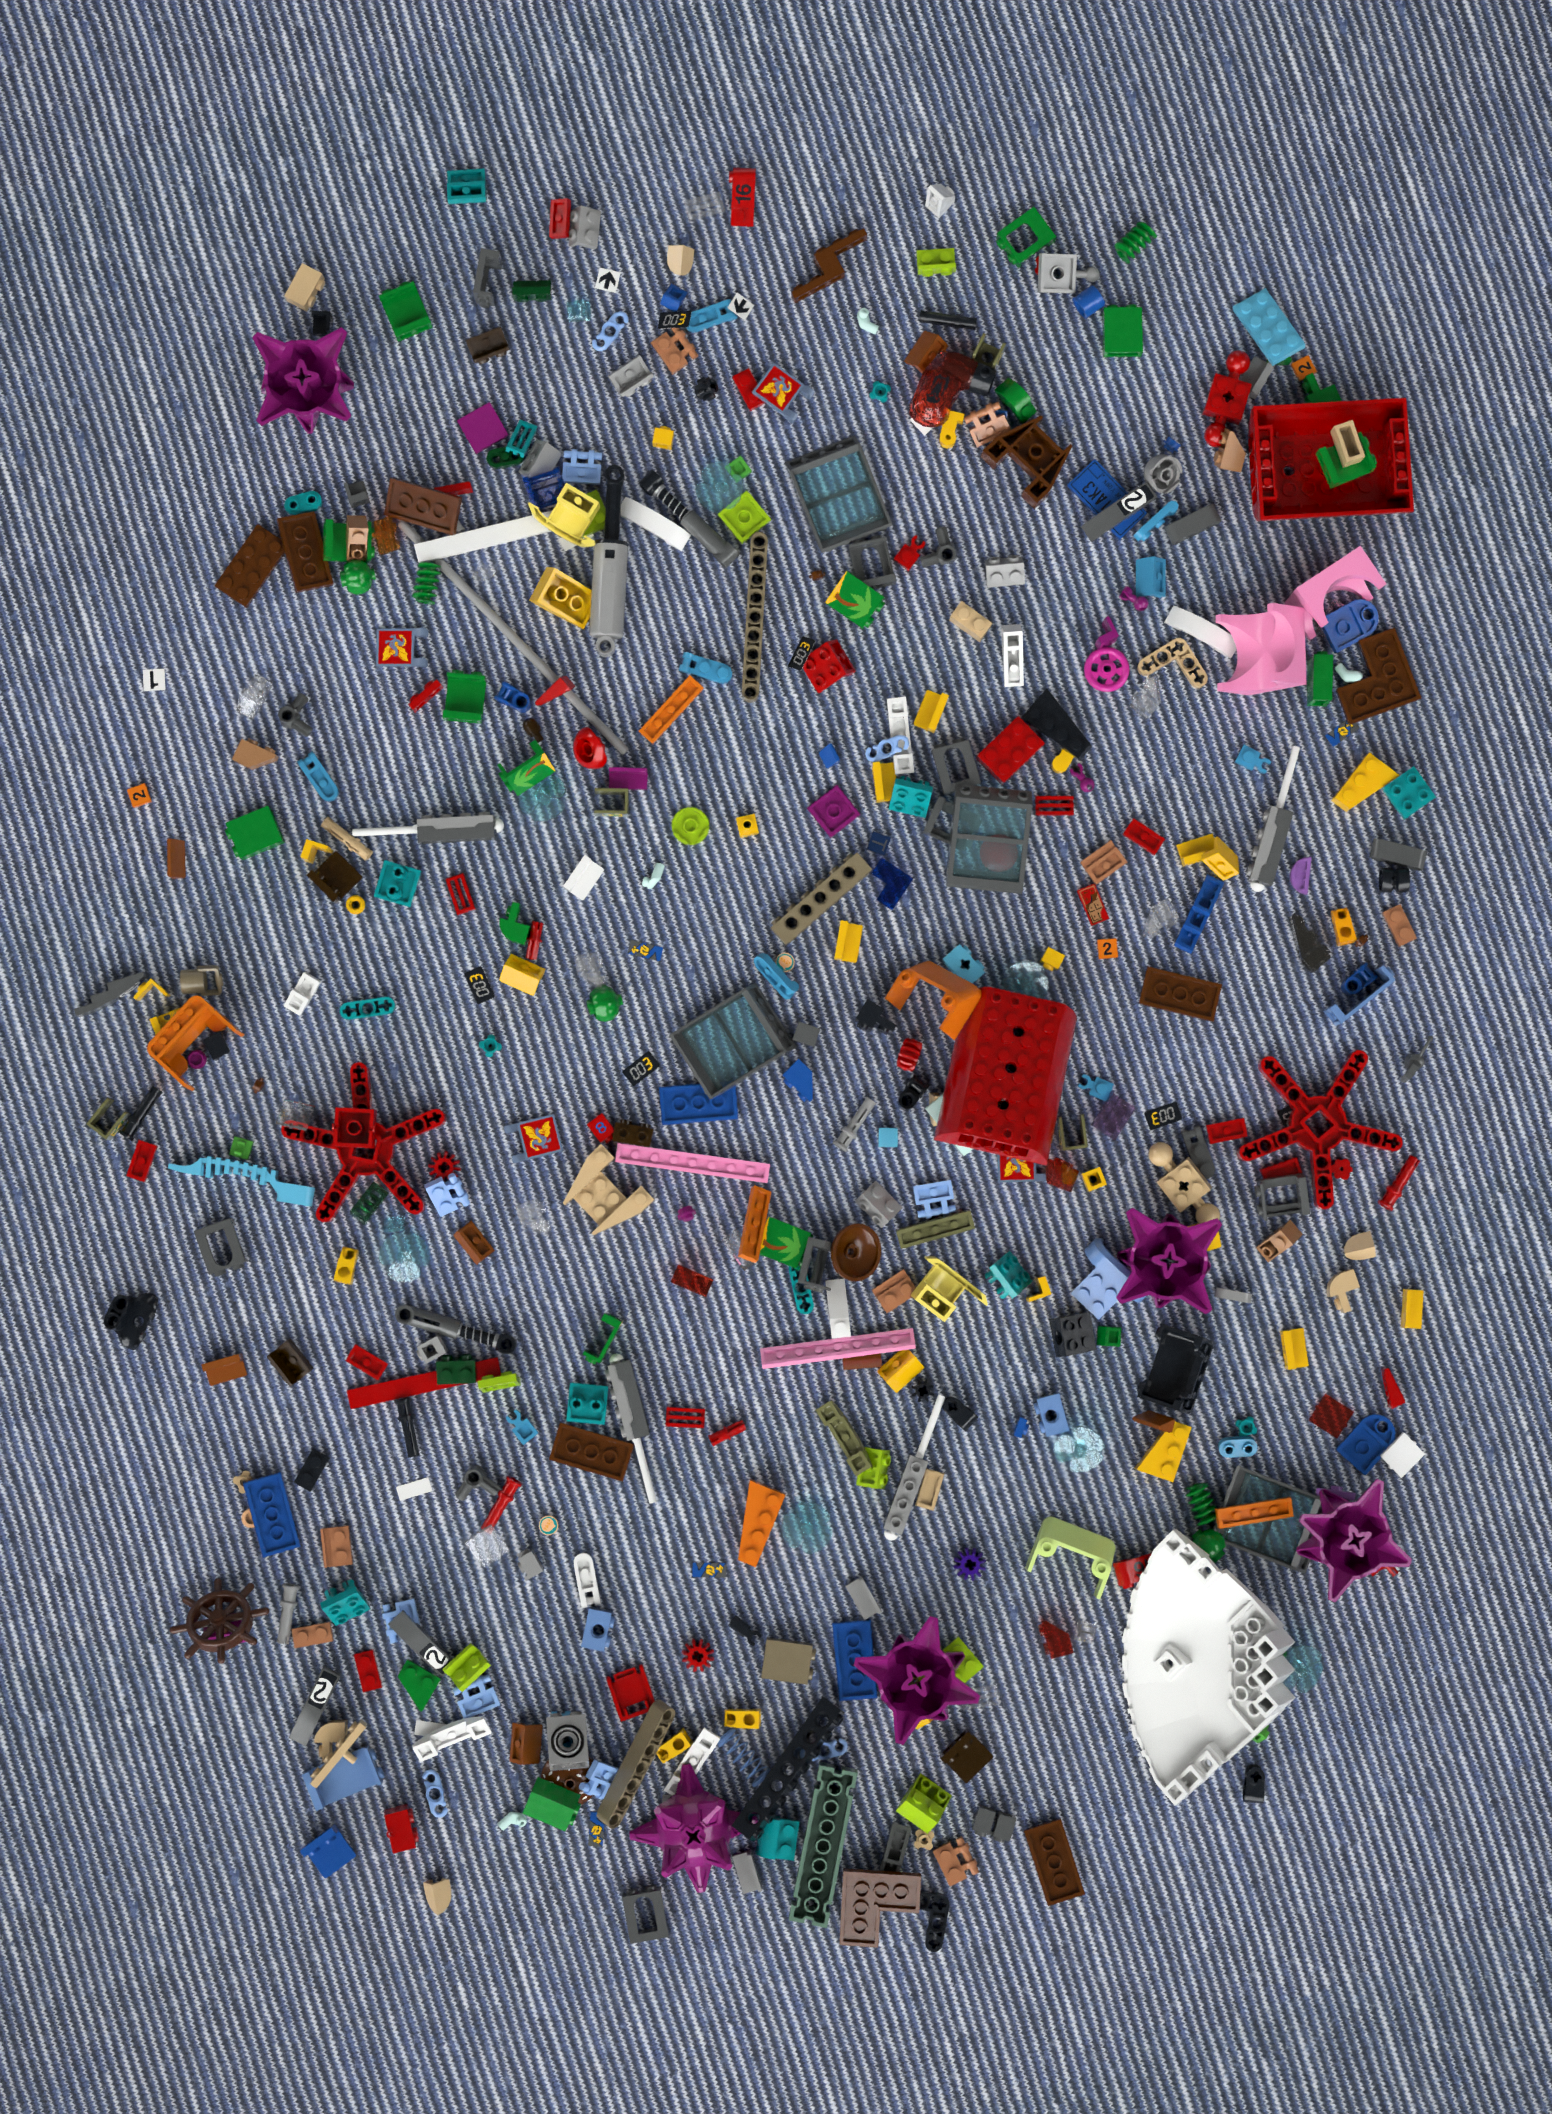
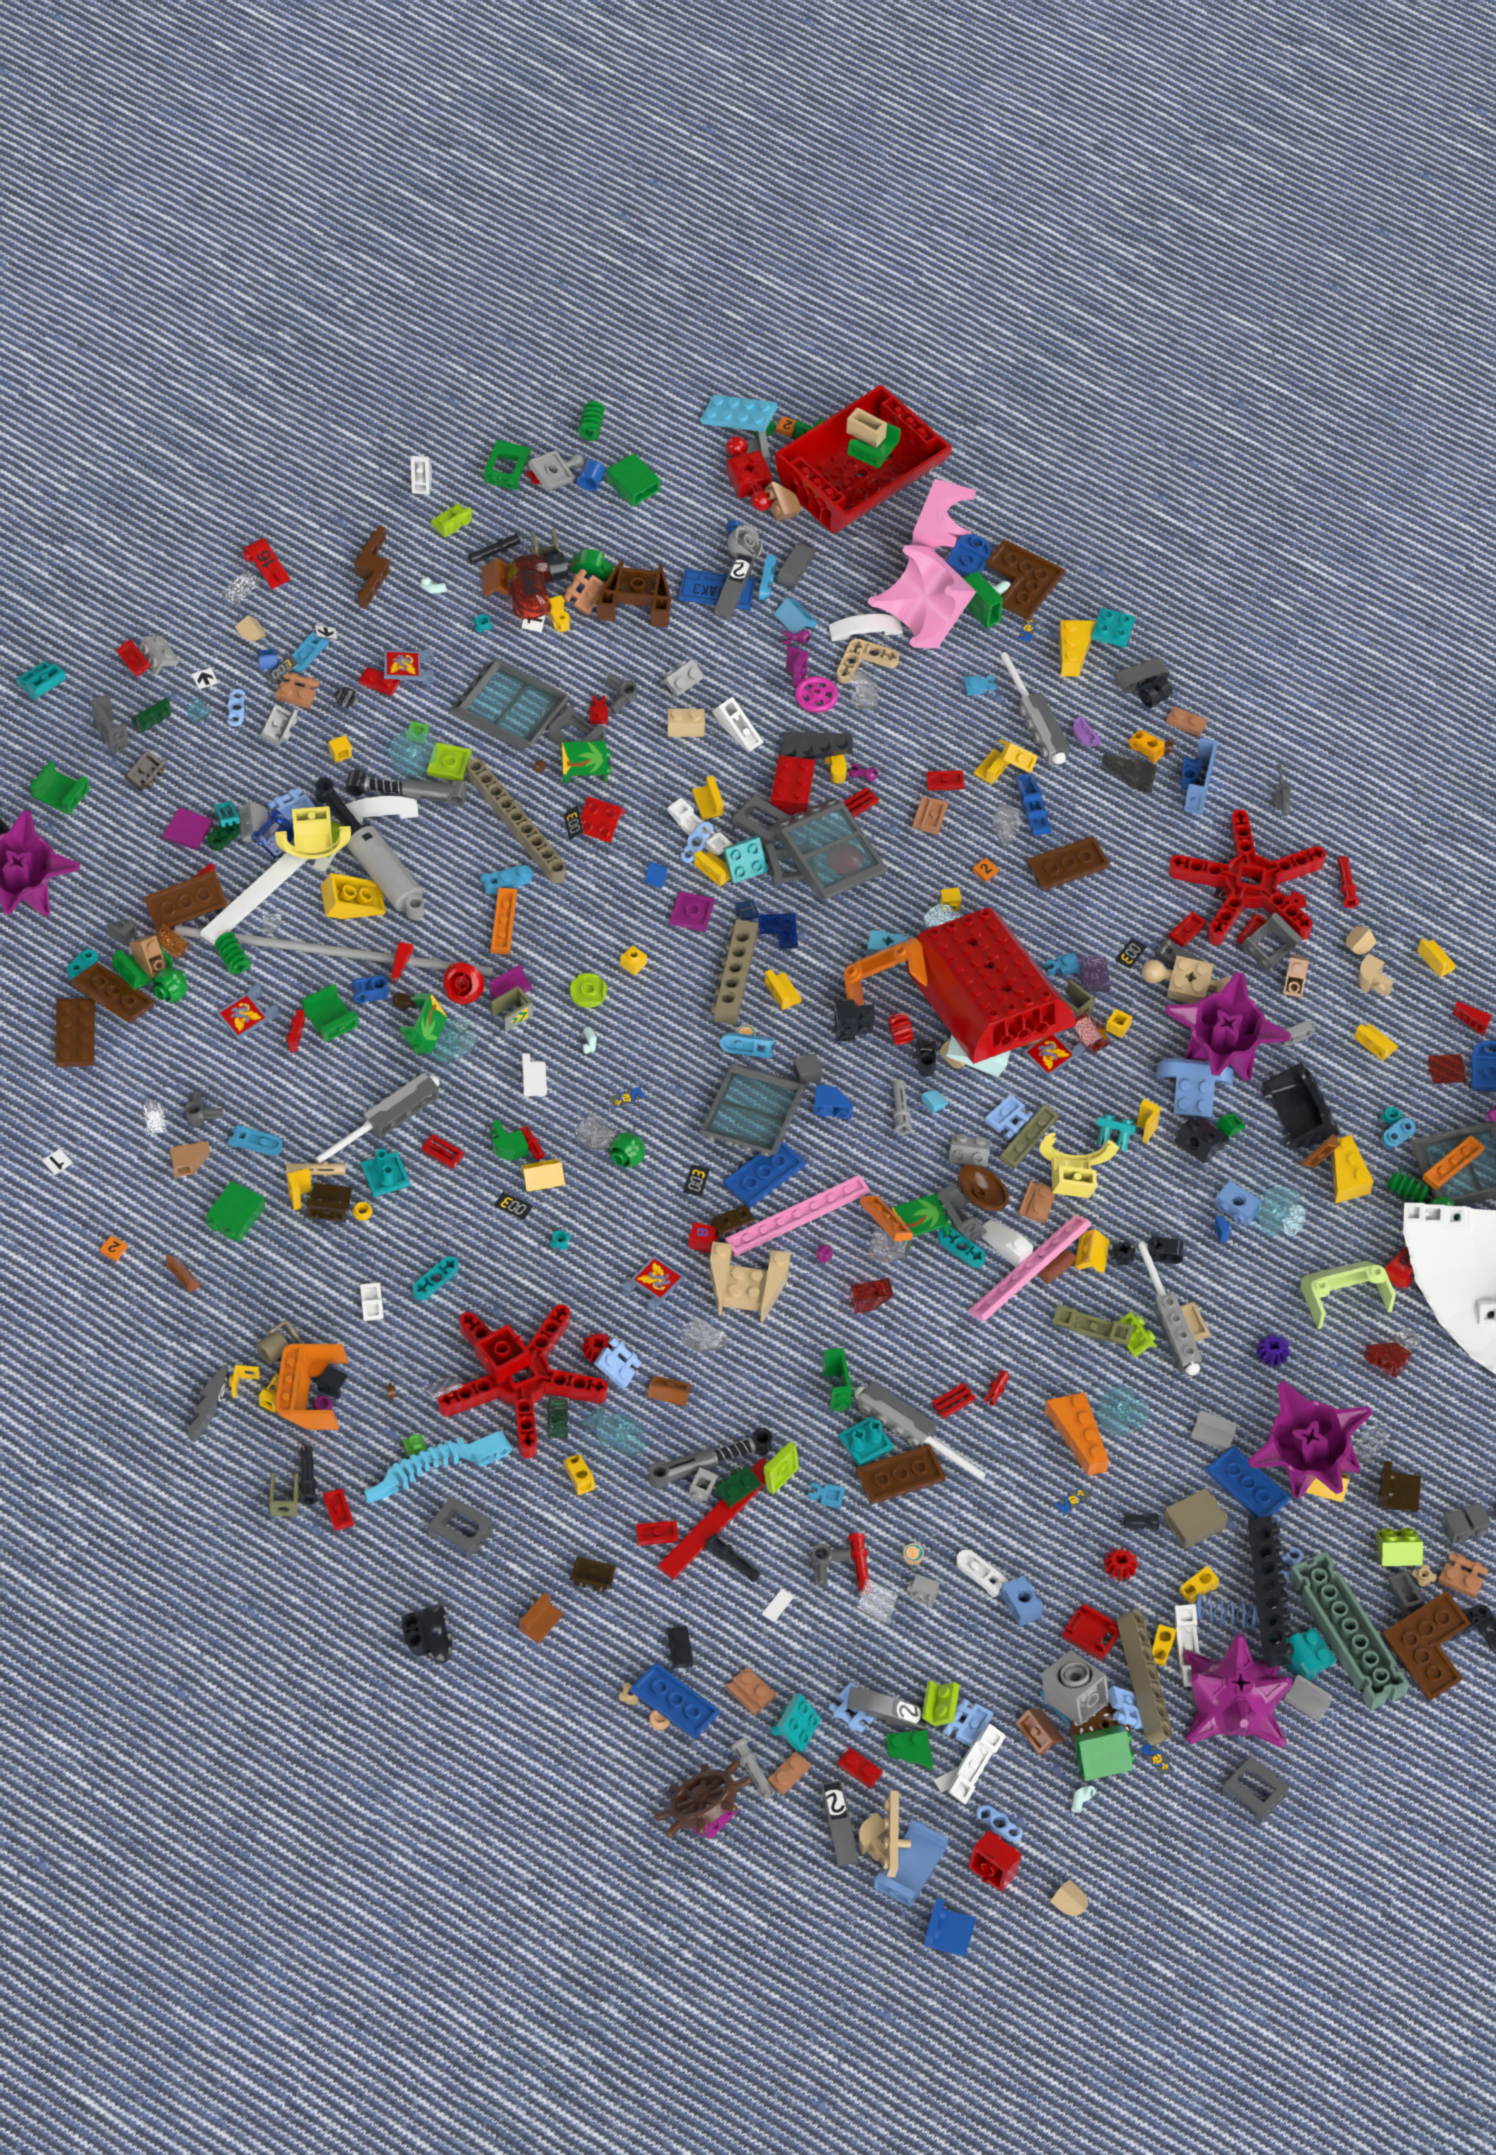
camera: 40 degrees left, 30 degrees down
tile [1076,883,1109,926] -> none

